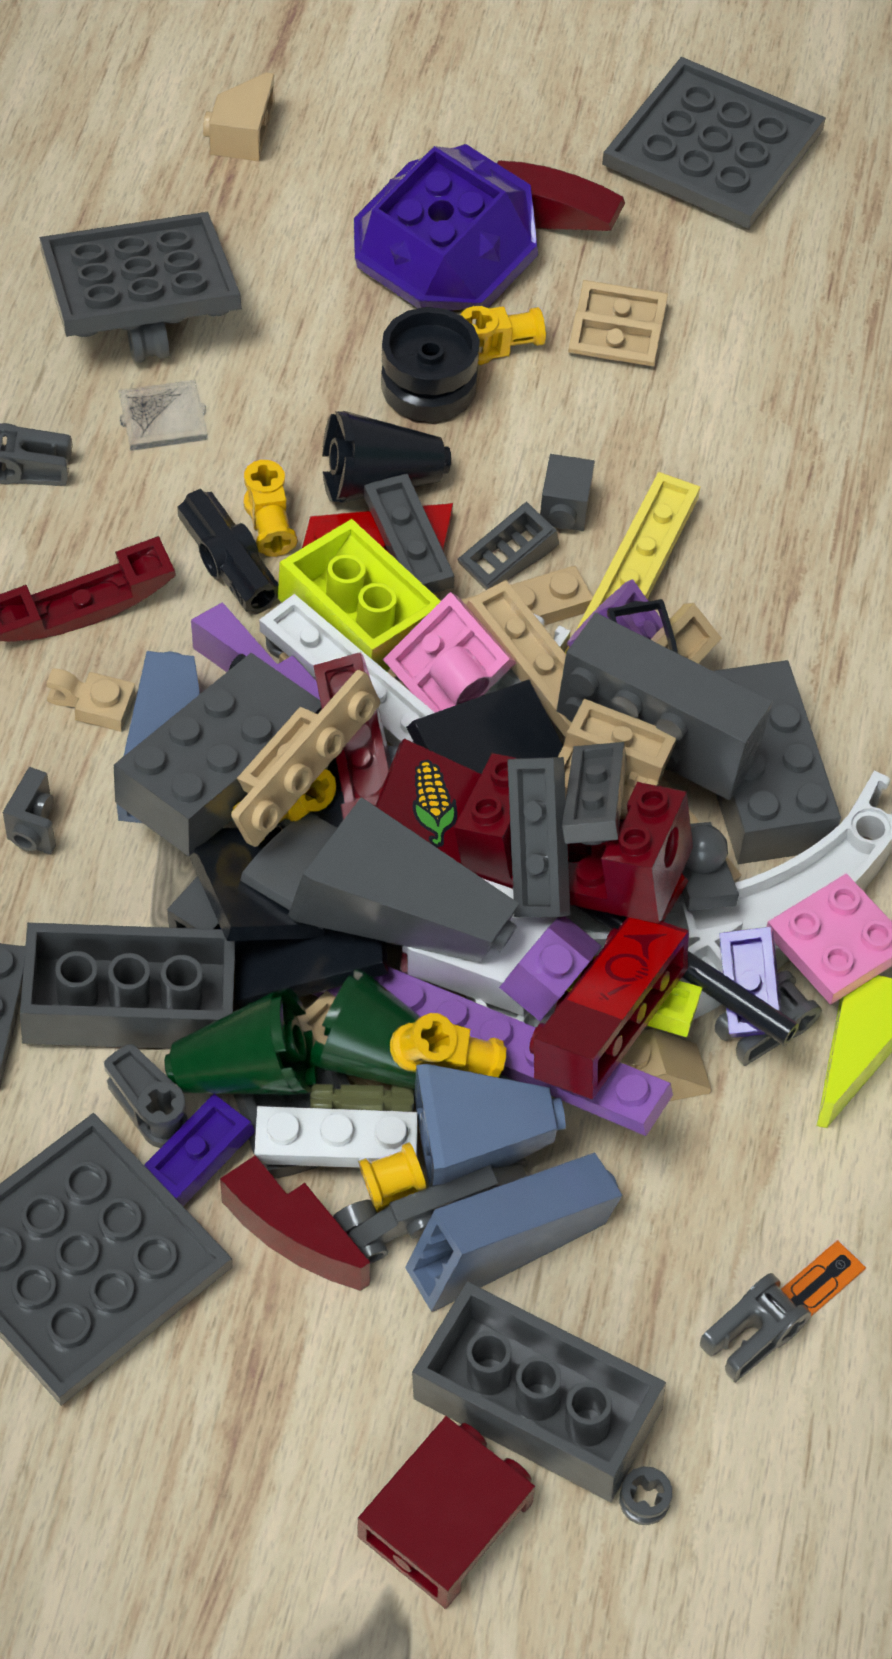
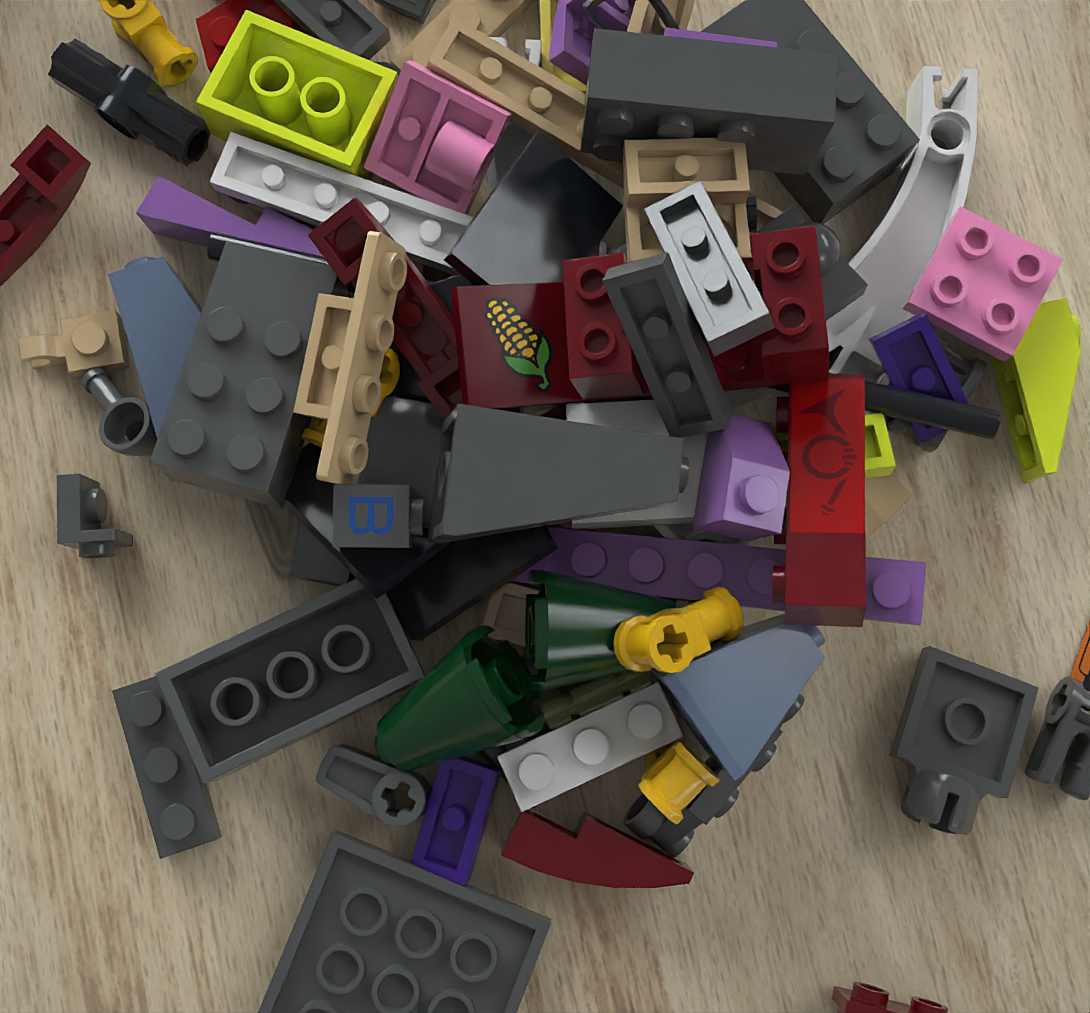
camera: 25 degrees left, 25 degrees up
sand blue slope [405,1152,623,1312] -> none
dark grey brick [412,1281,666,1503] -> none
dark grey bush [619,1466,672,1525] -> none
none -> dark grey bar [82,367,157,456]
none -> dark grey brick [333,484,424,548]
none -> dark grey plate [889,646,1039,835]

